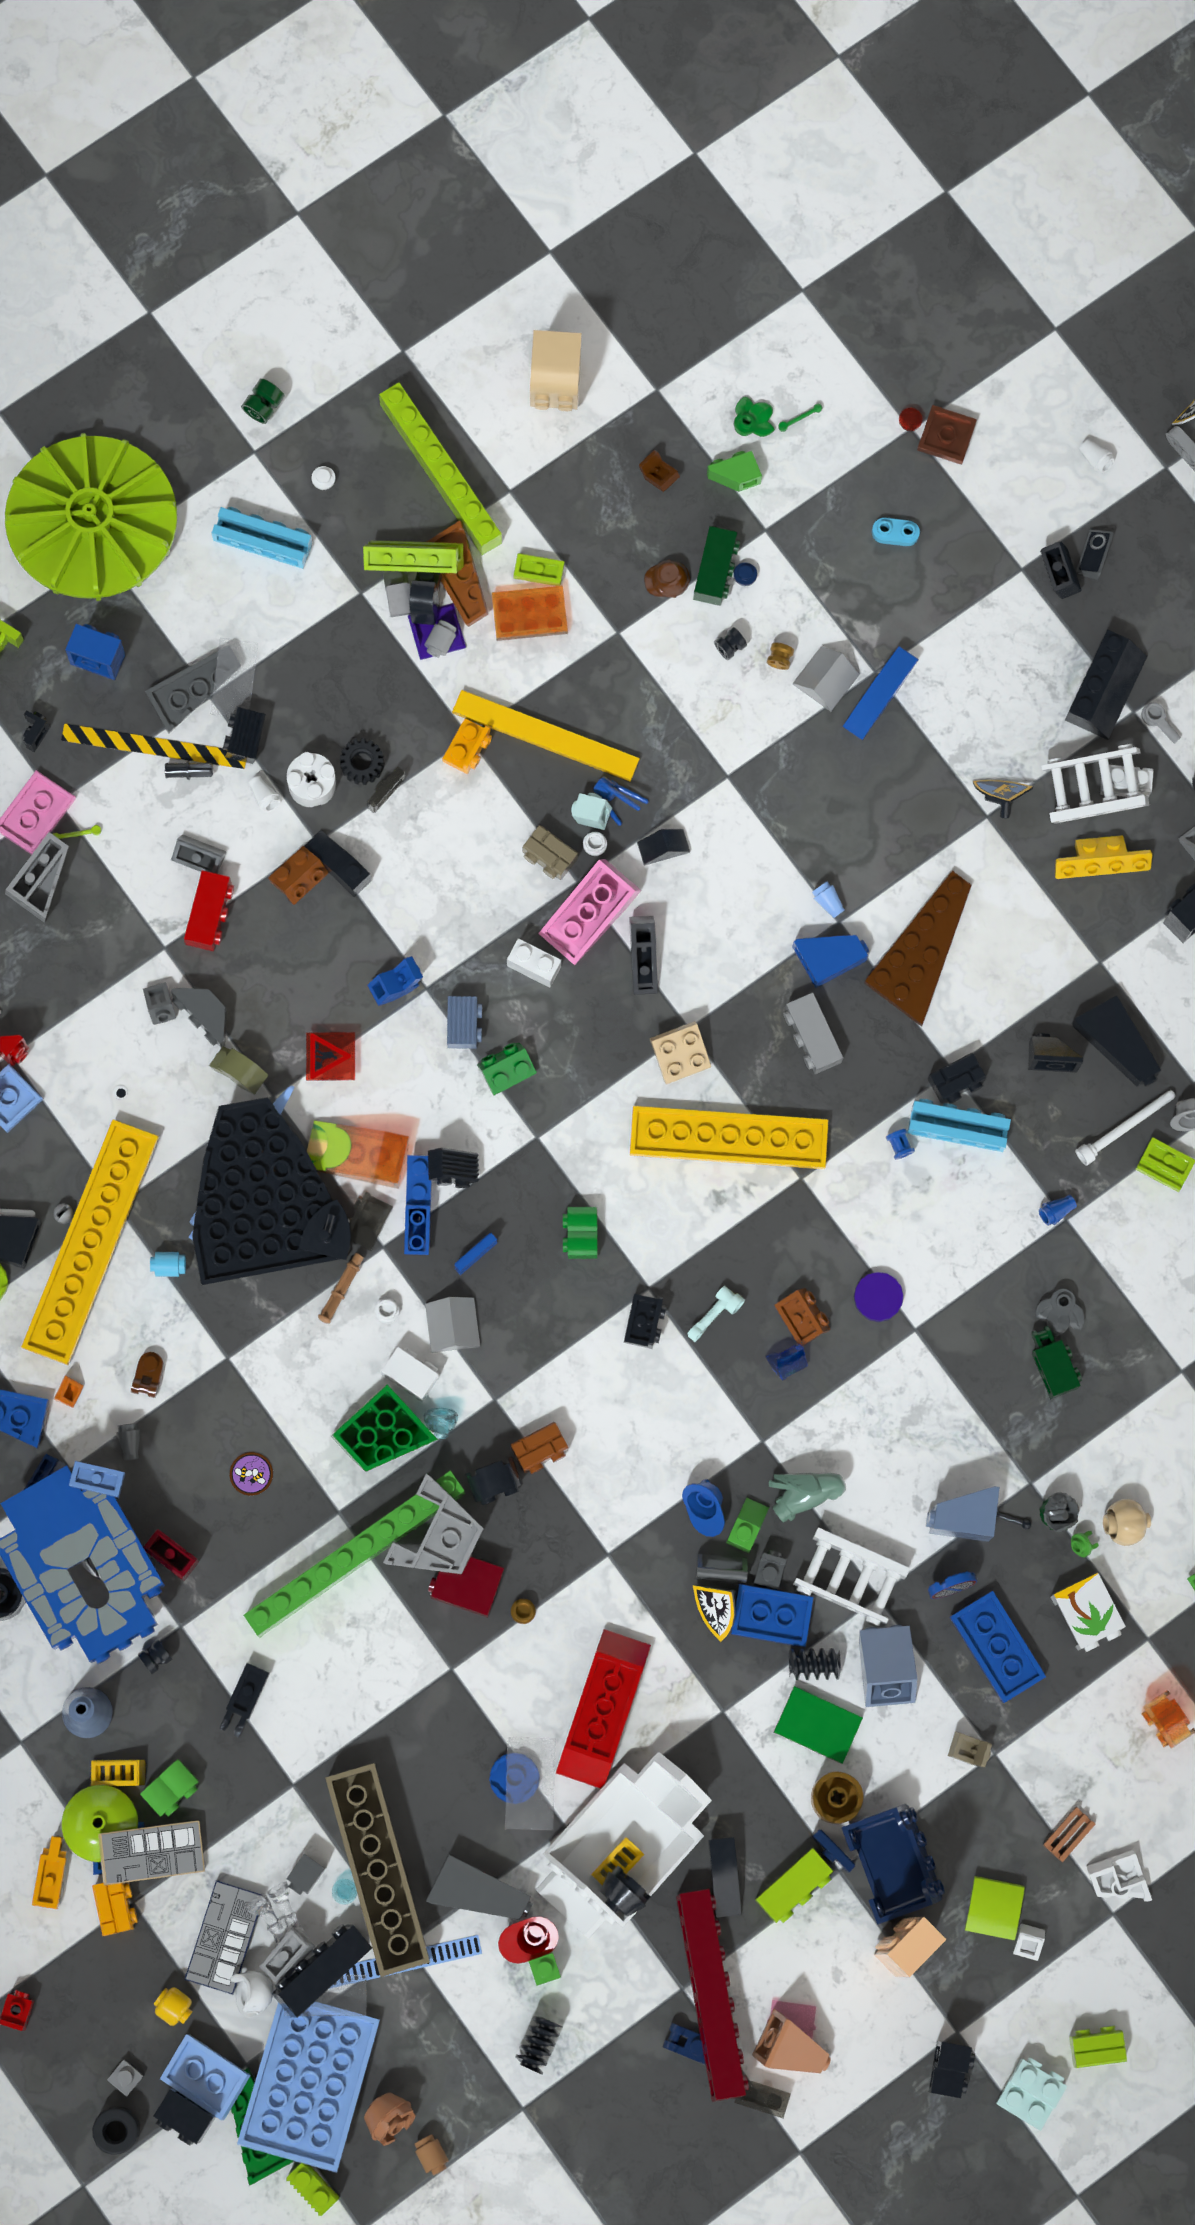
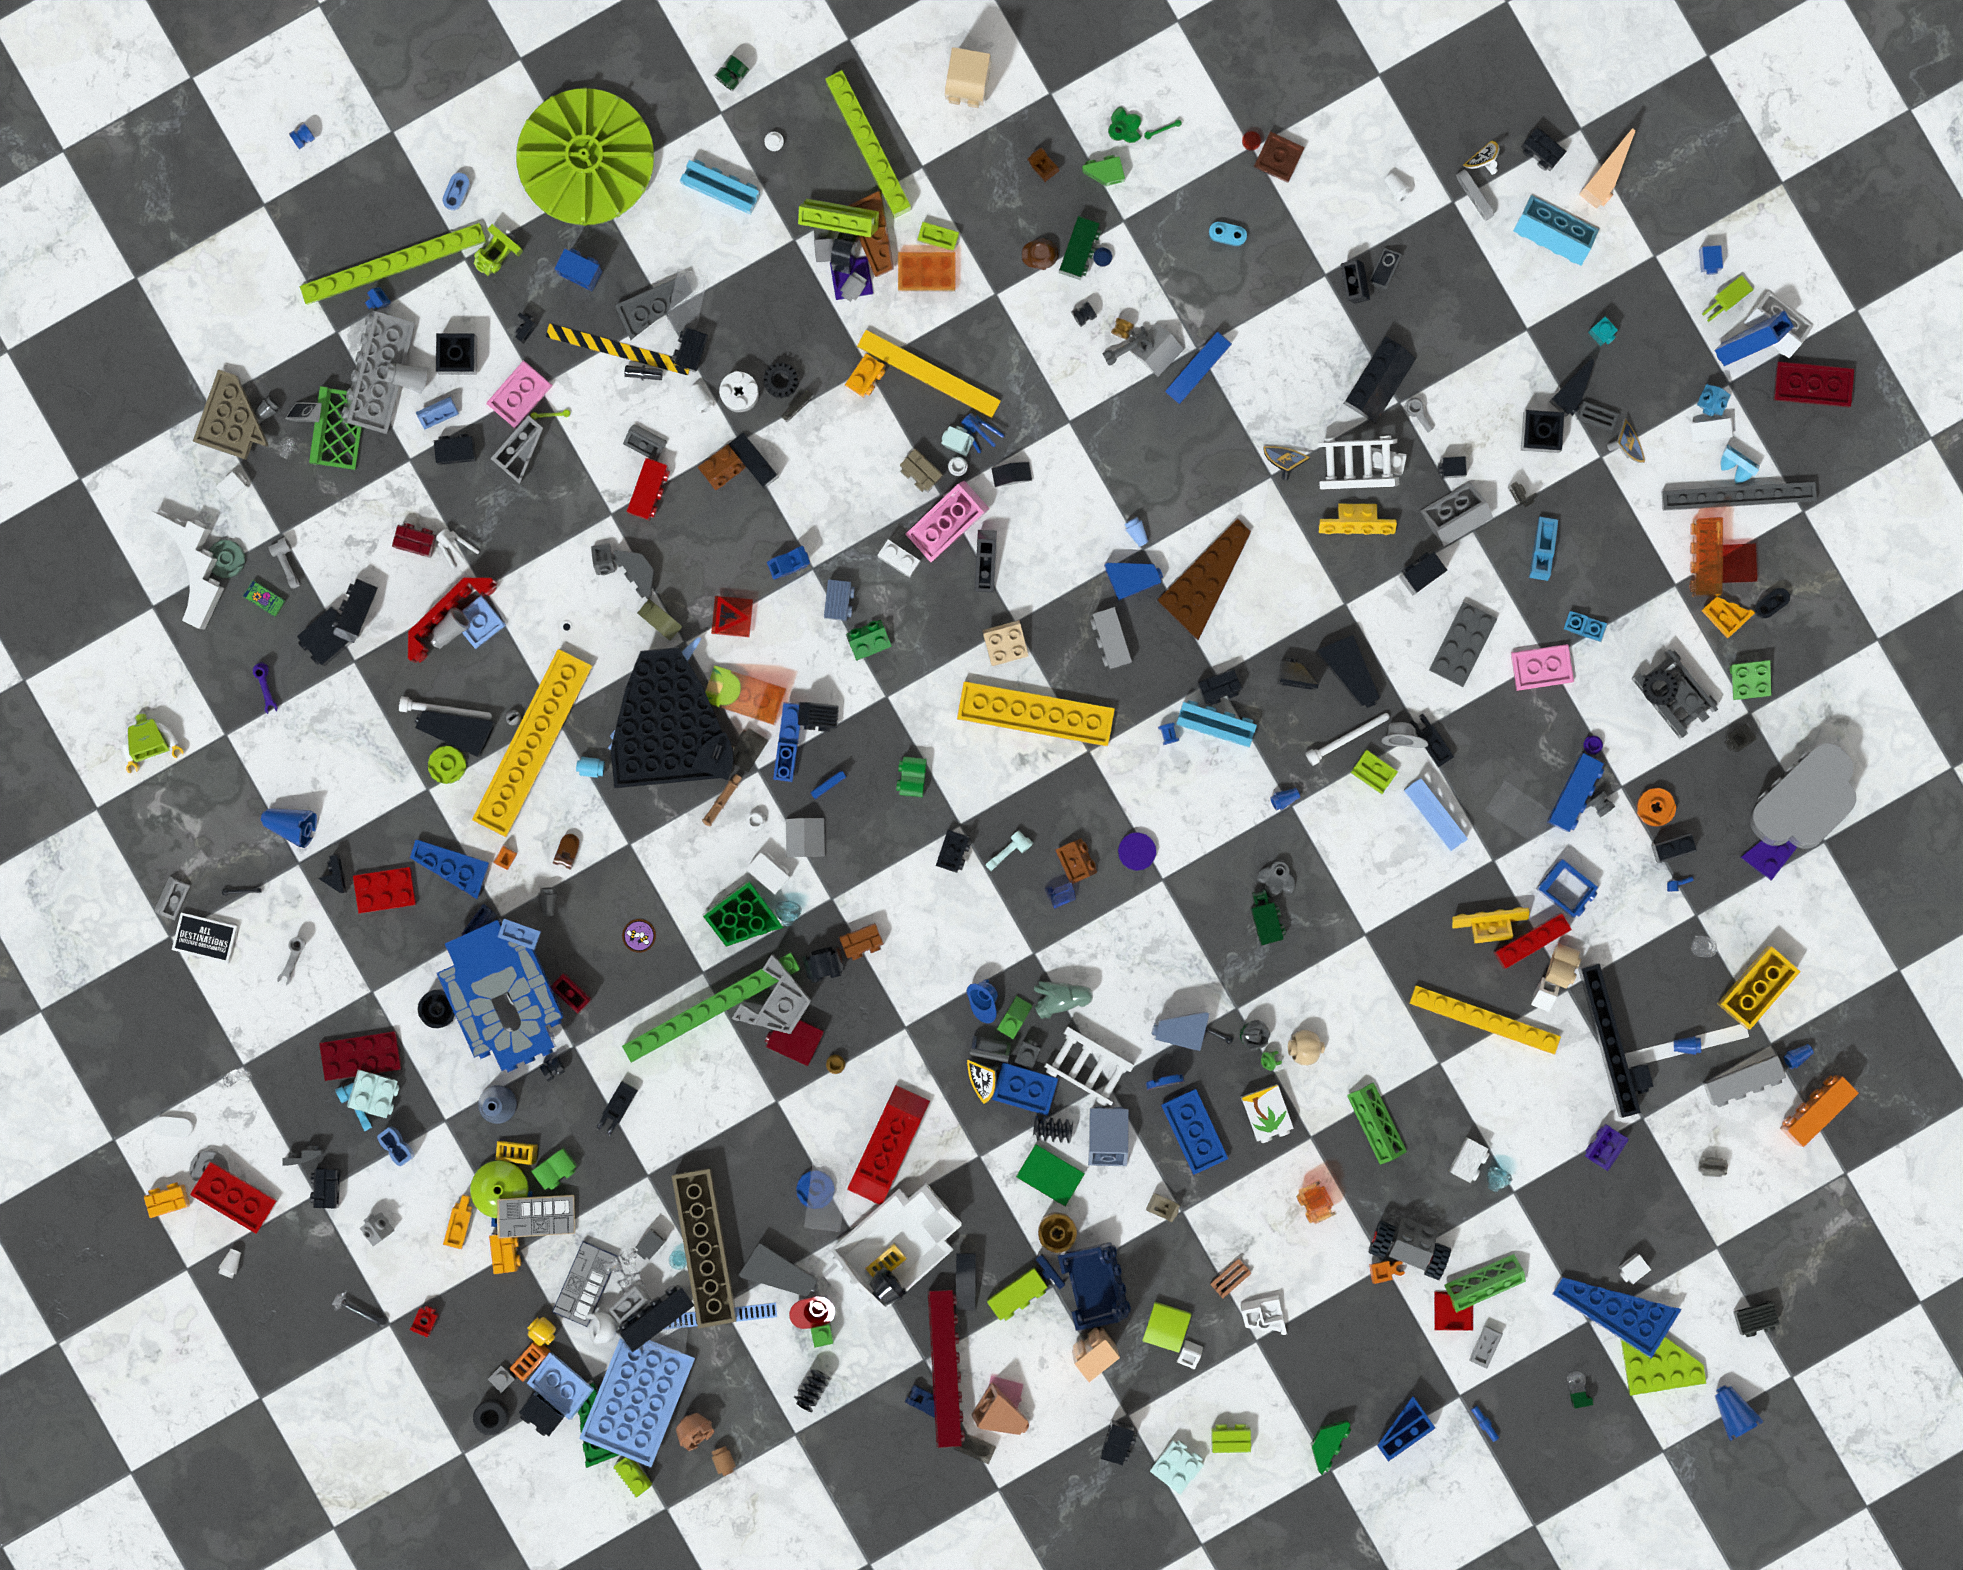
camera: 15 degrees right, 10 degrees up
none -> orange slope [509,1342,551,1382]
none -> dark grey bar [1102,326,1153,366]

